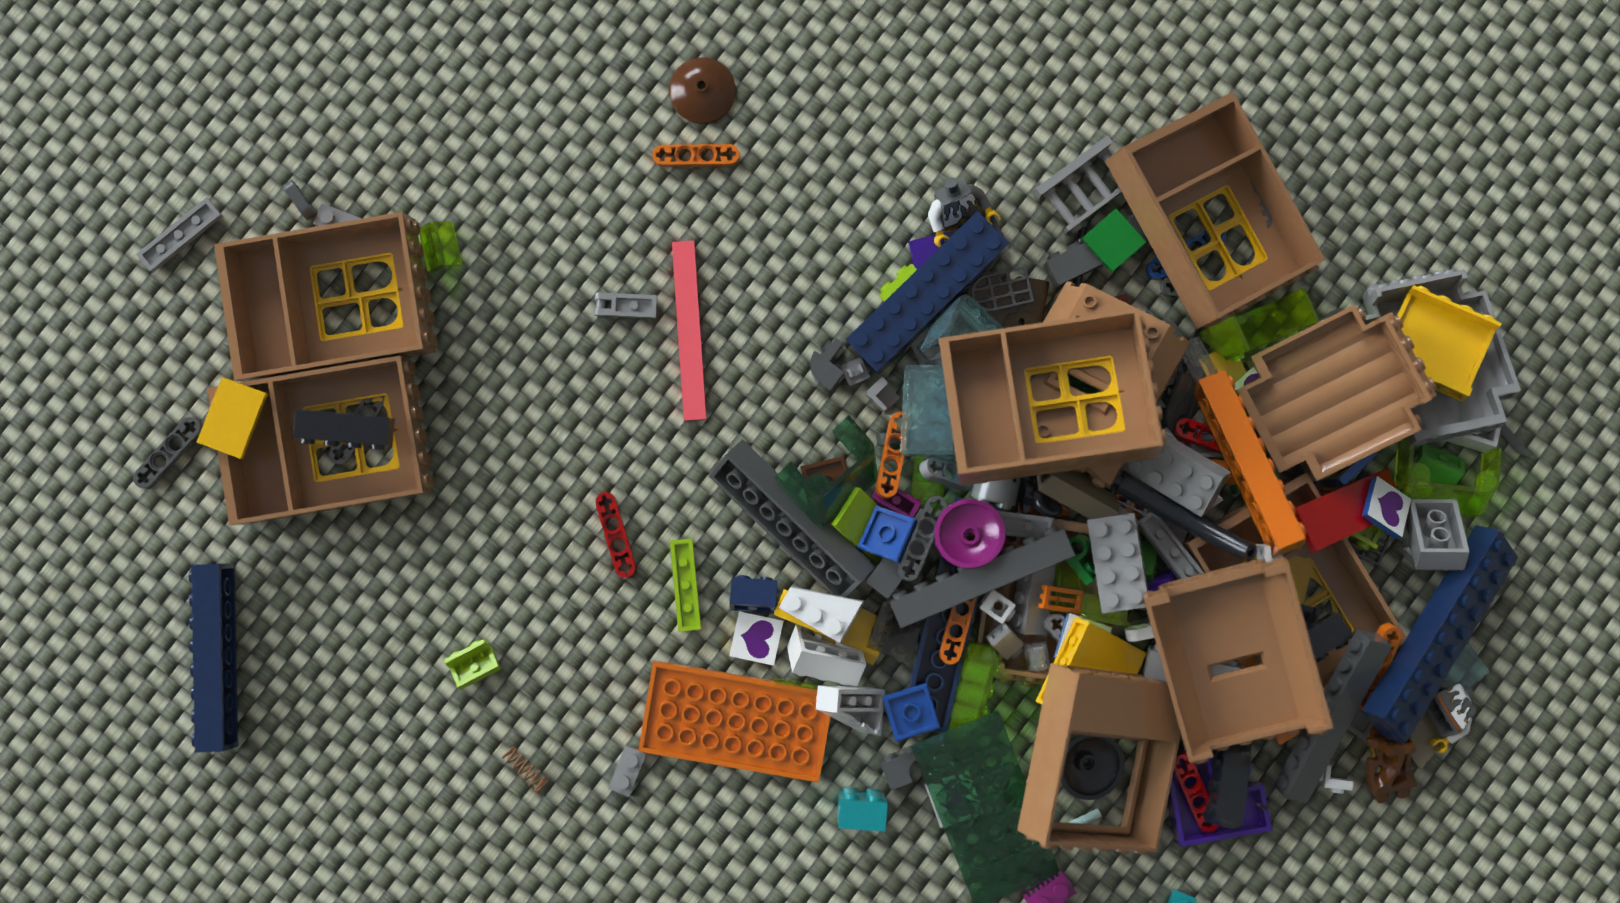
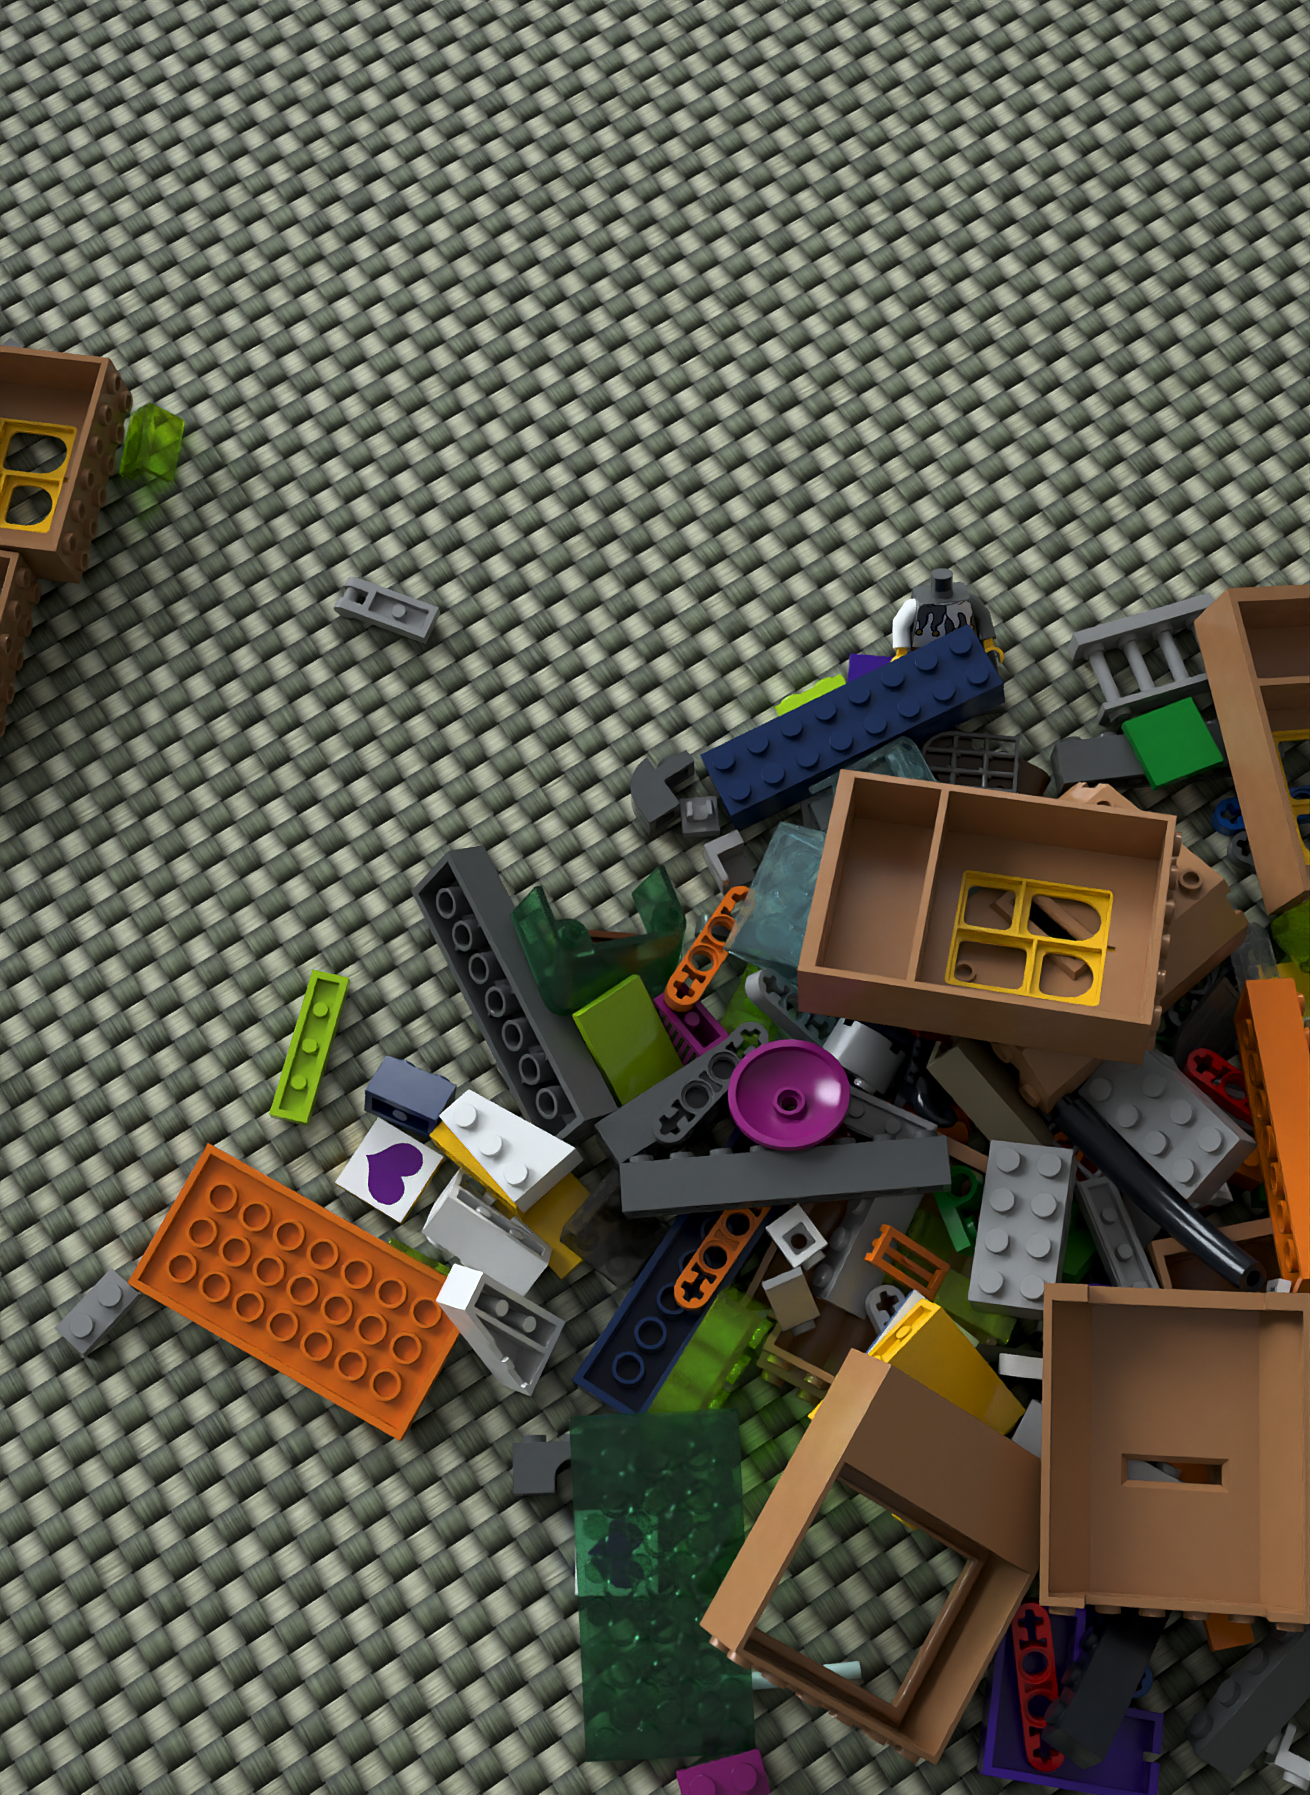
camera: 25 degrees right, 15 degrees down
red beam [595,492,636,578] -> none
orange beam [652,144,740,167] -> none
reddish brown dish [669,57,736,124] -> none
coral tile [672,240,707,421] -> none
teal brick [837,787,887,832] -> none
blue tile [858,505,918,564] -> none
blue tile [882,683,940,742] -> none
clear piece [1023,641,1050,671] -> none
black dish [1061,735,1124,800] -> none

